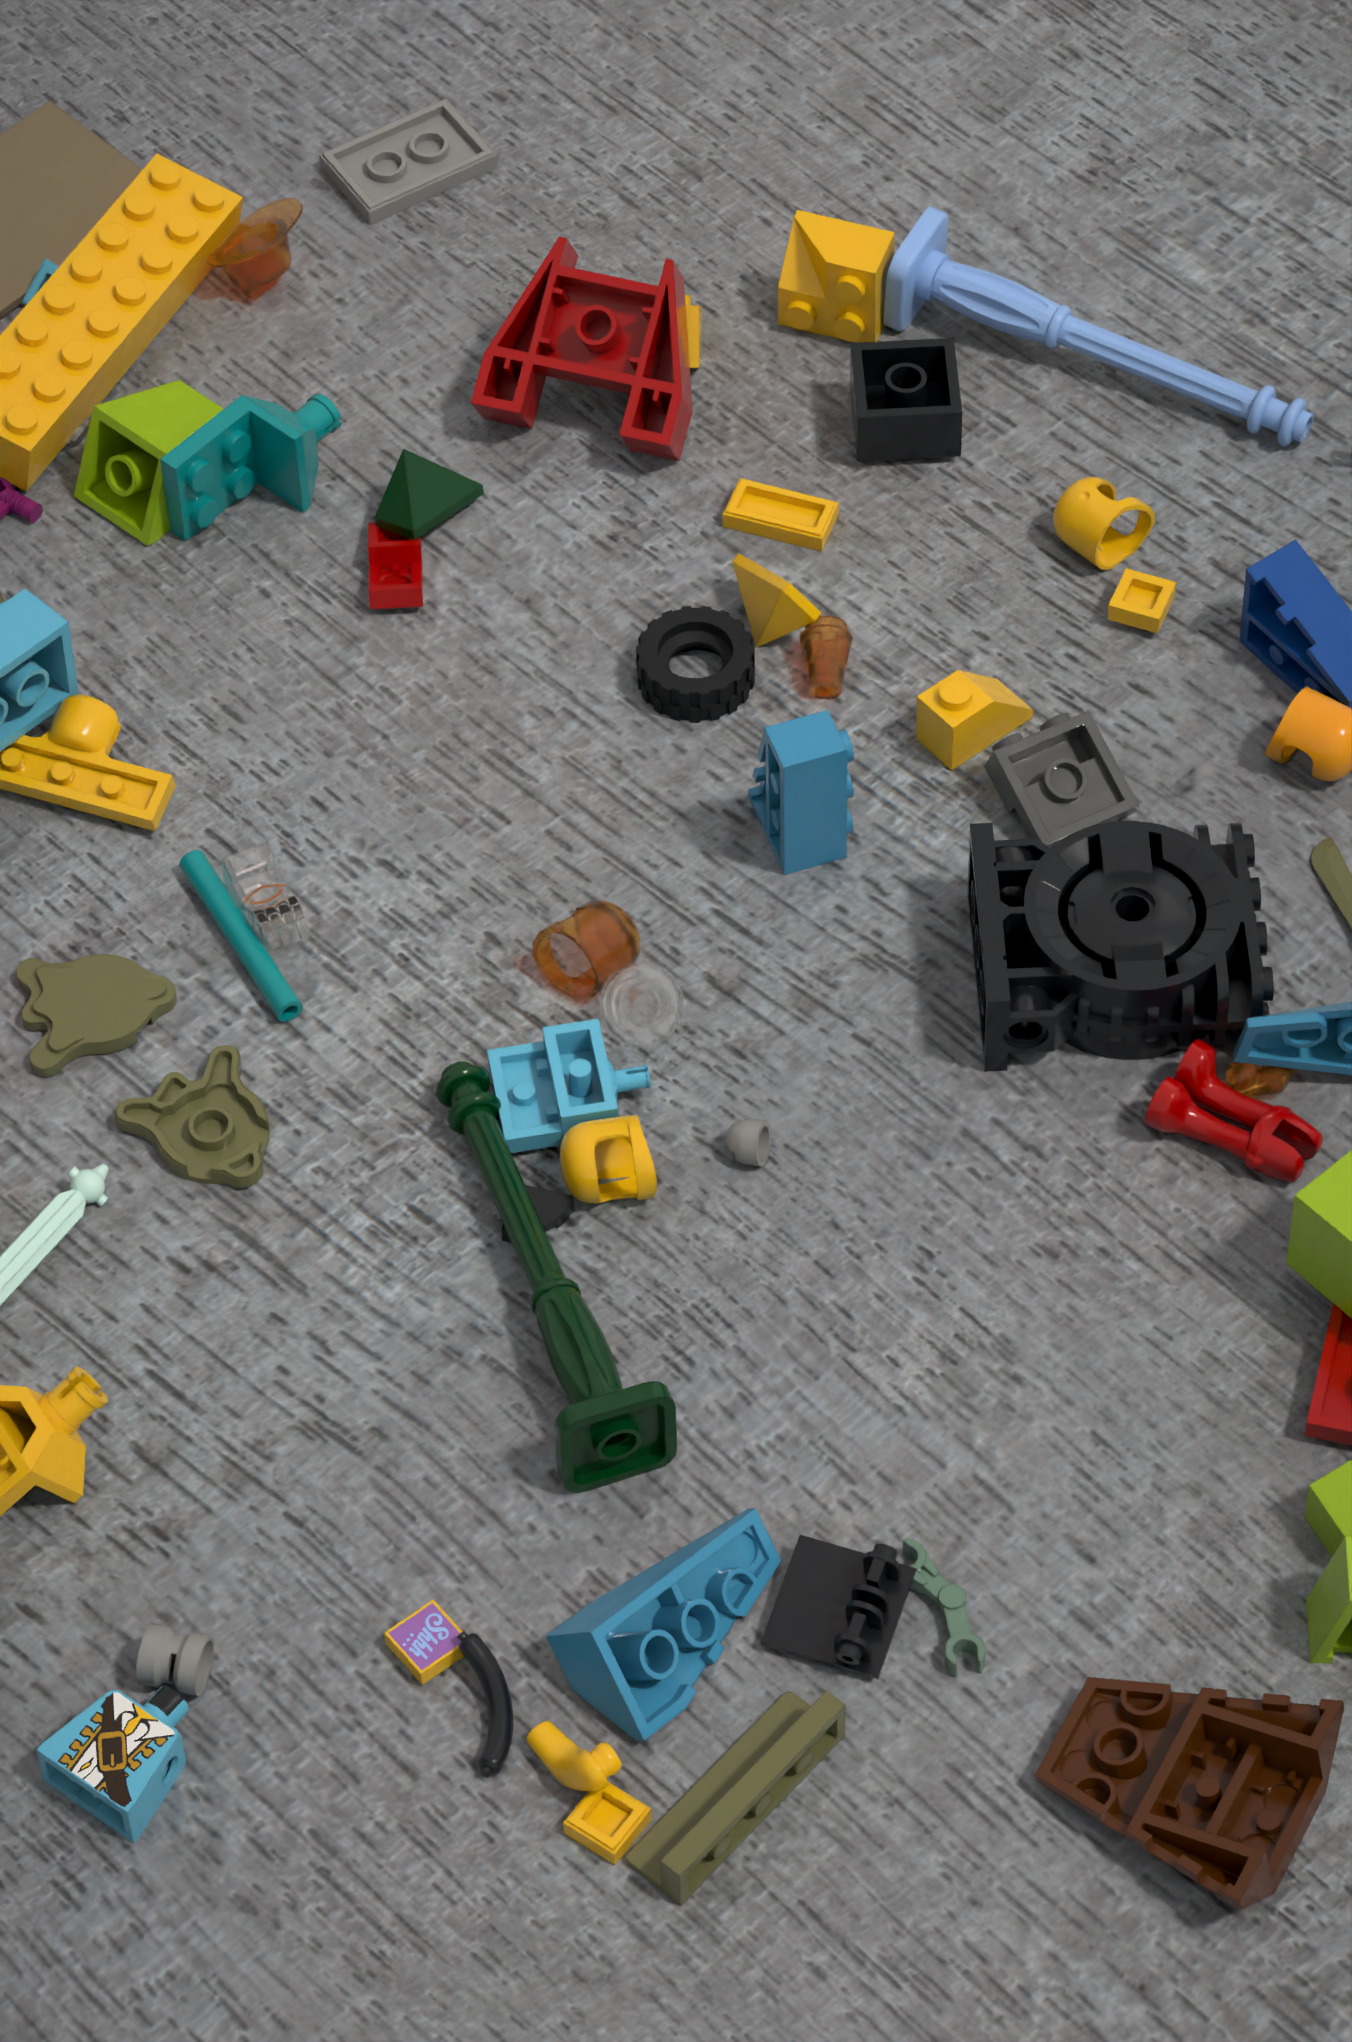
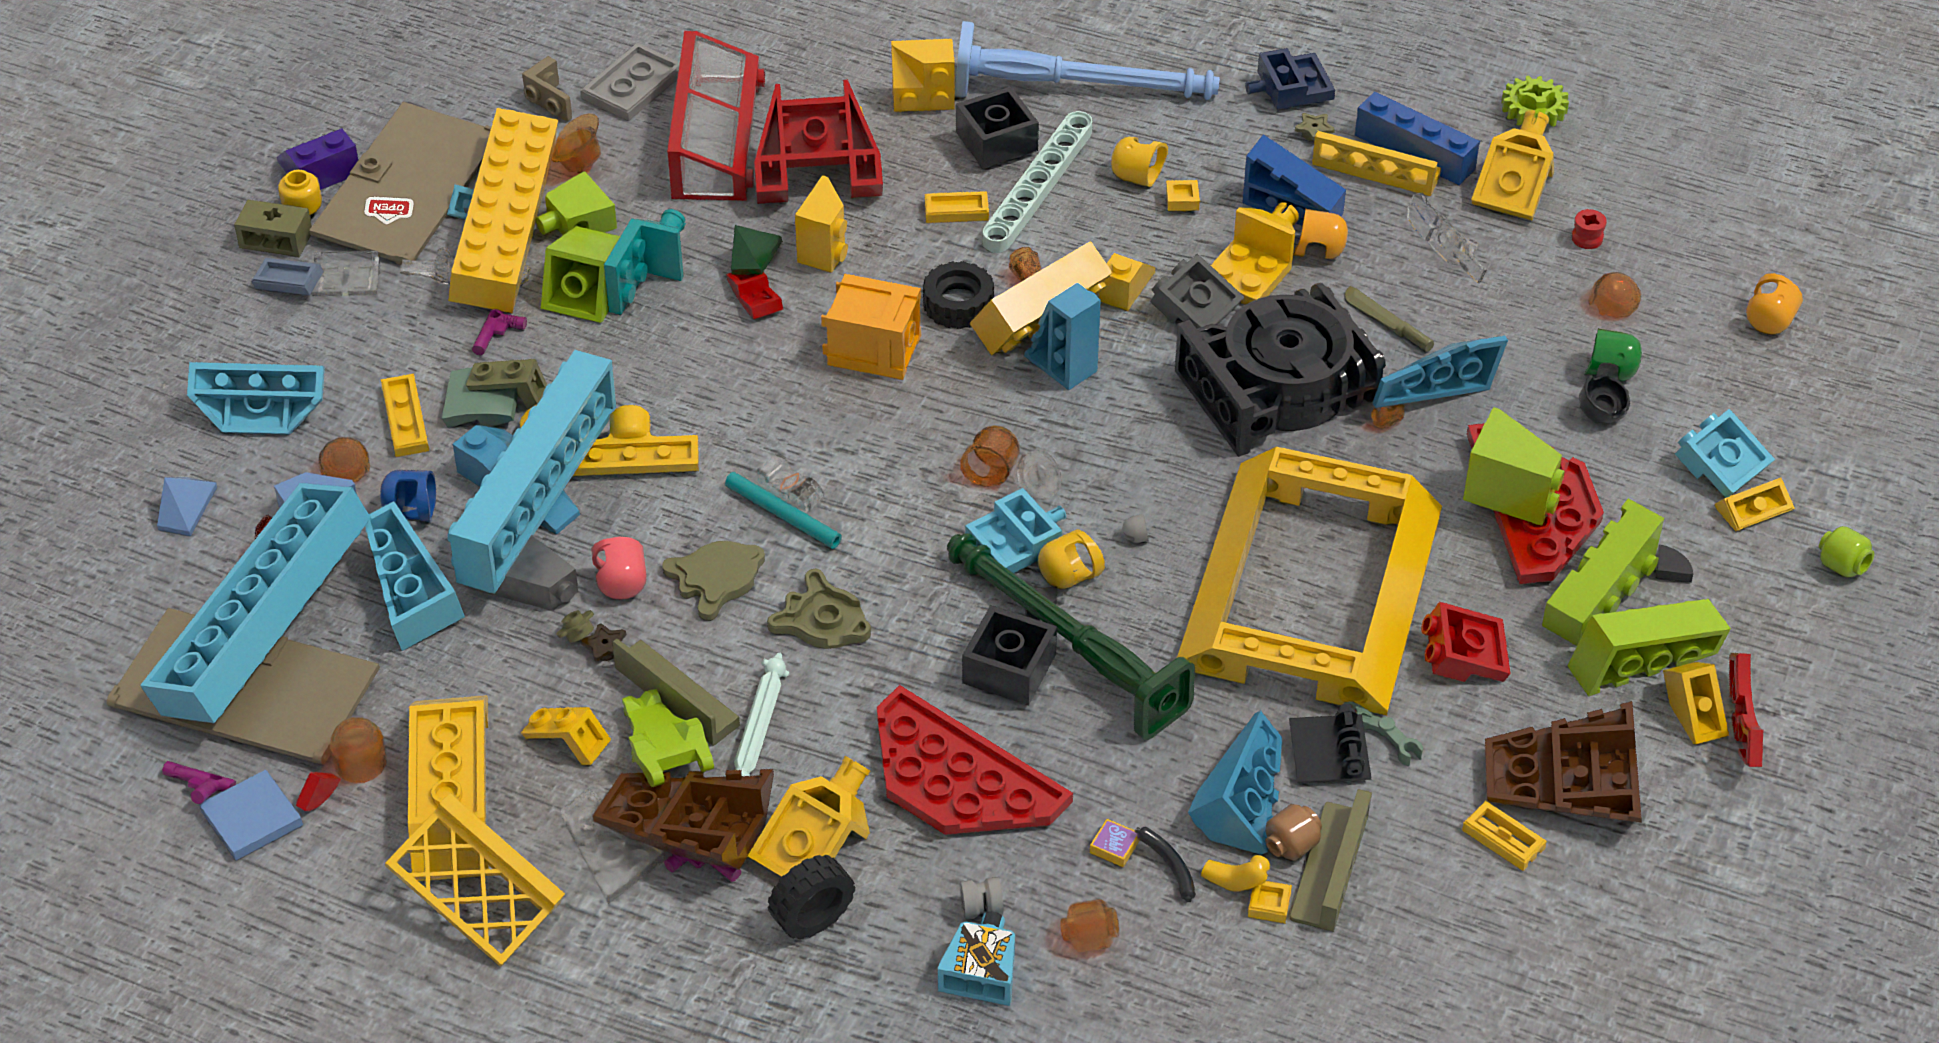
camera: 25 degrees left, 5 degrees down
yellow slope [732,553,822,648] -> none
red piece [1145,1039,1323,1183] -> none
none -> dark tan bracket [522,56,572,122]
none -> lime torso [535,171,617,235]
none -> windscreen [667,31,765,201]
none -> yellow slope [795,175,848,273]
none -> light orange container [821,274,921,380]
none -> red plate [877,685,1073,835]
none -> black brick [962,605,1057,706]
none -> yellow brick [970,241,1113,356]
none -> light aqua beam [982,111,1093,253]
none -> clear orange head [1060,899,1119,952]
none -> yellow slope [1177,447,1442,716]
none -> yellow plate [1210,202,1299,305]
none -> medium nougat head [1265,804,1322,861]
none -> red plate [1421,601,1511,682]
none -> yellow tile [1462,801,1547,871]

